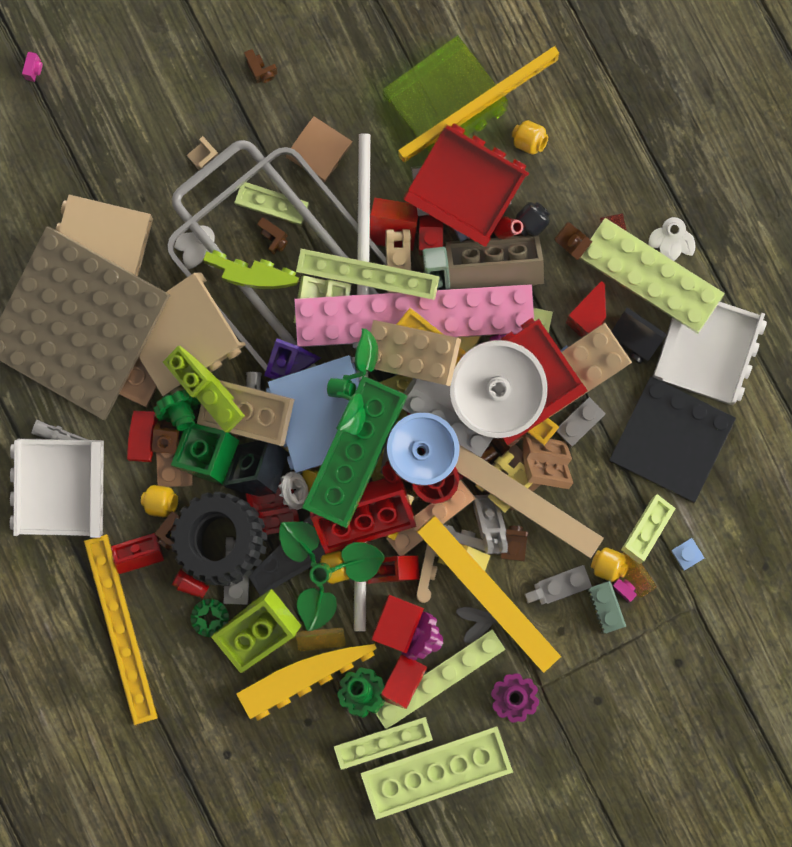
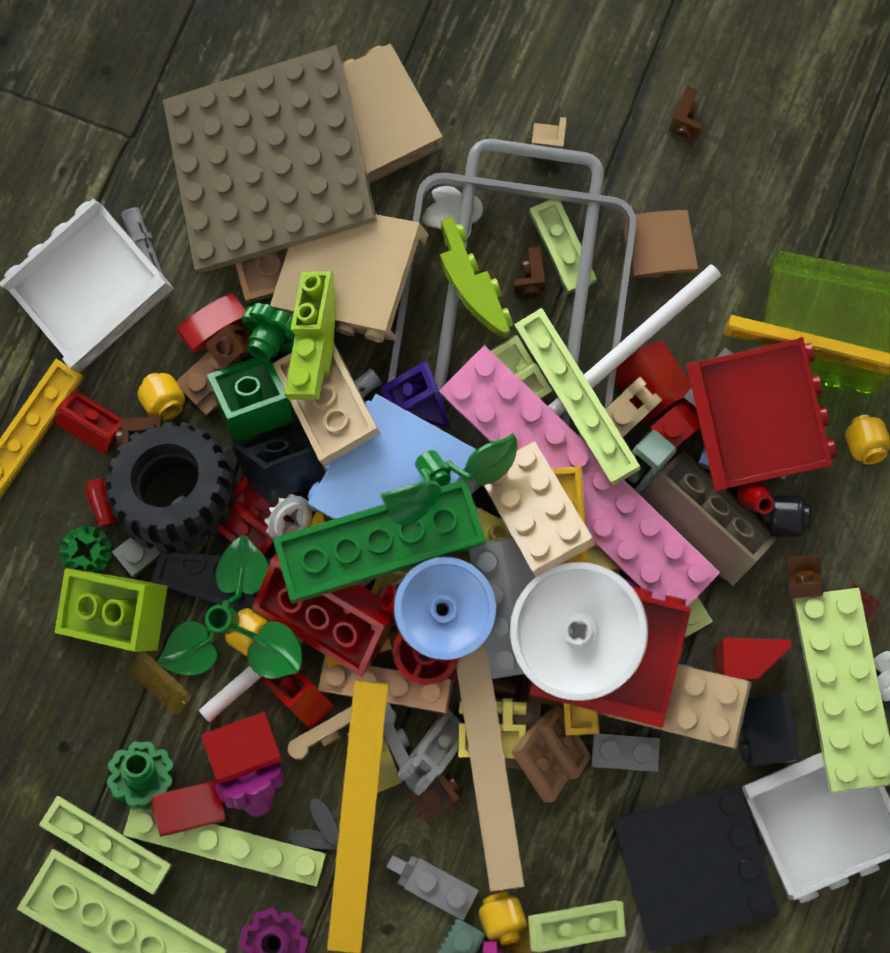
camera: 40 degrees right, 5 degrees down
yellow slope [237,644,377,721] -> none

